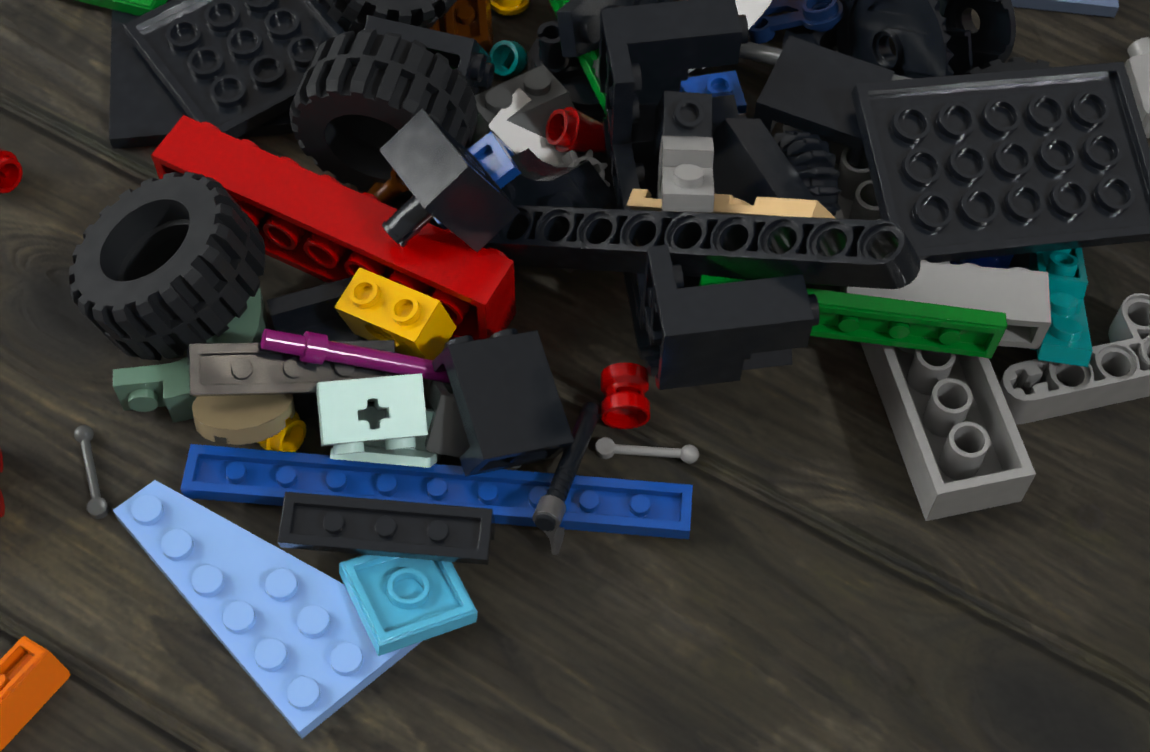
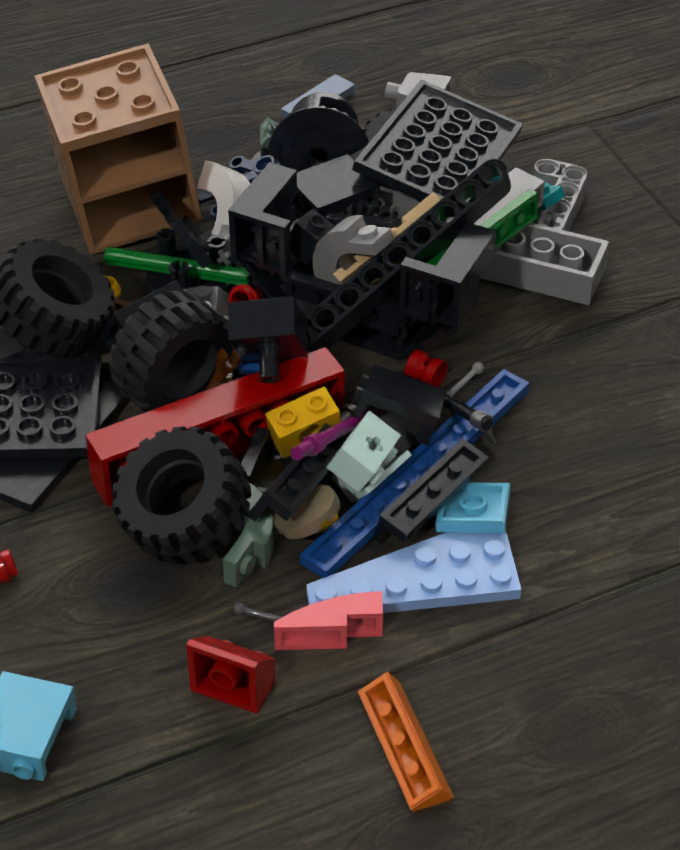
camera: 55 degrees left, 15 degrees down
none -> coral slope [274,591,383,650]

